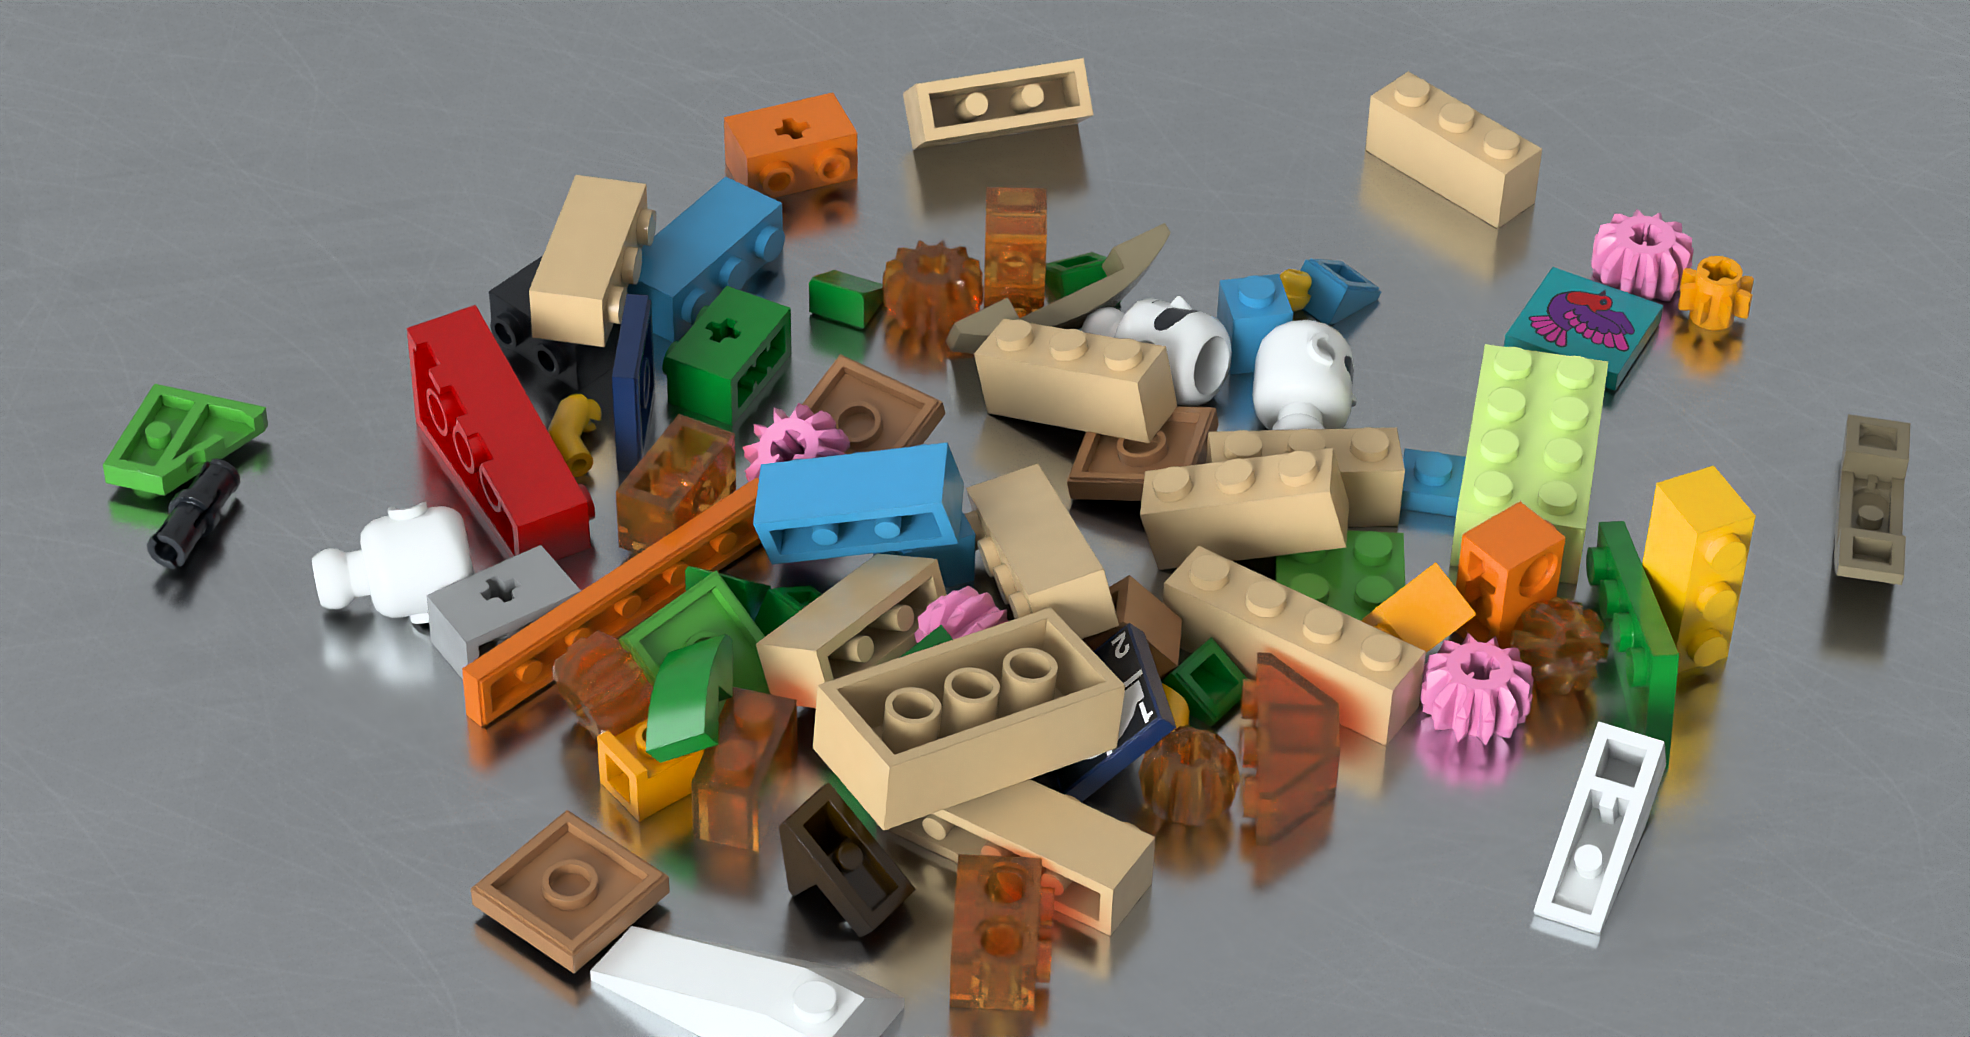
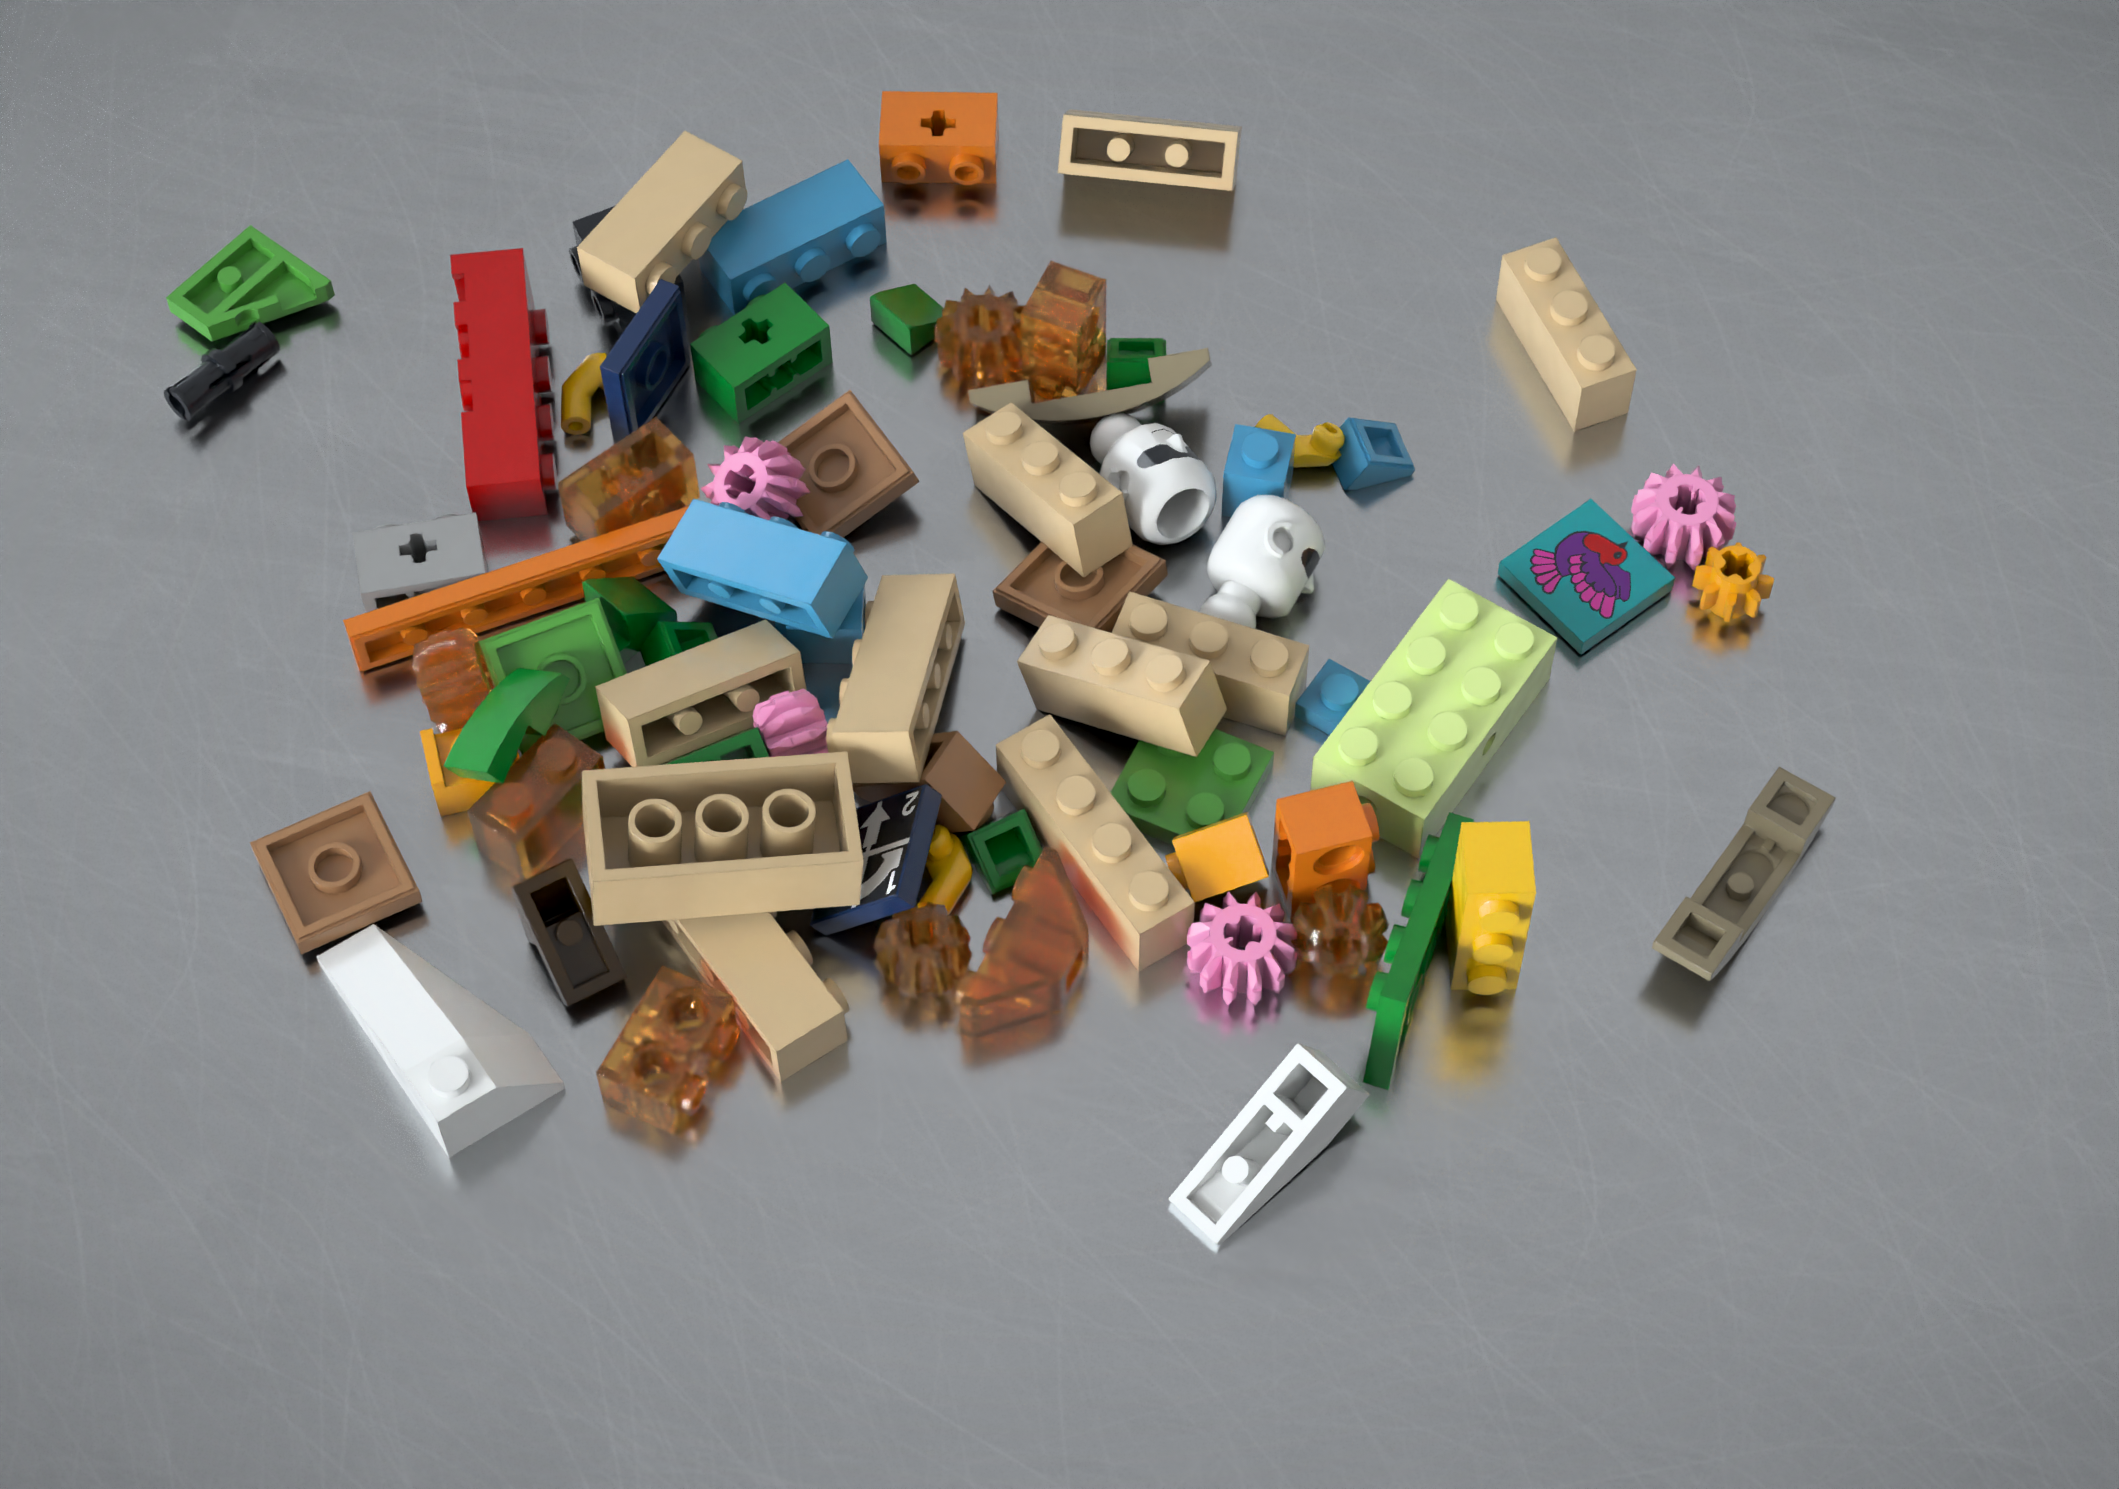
camera: 25 degrees right, 15 degrees up
white piece [312,502,475,624] -> none

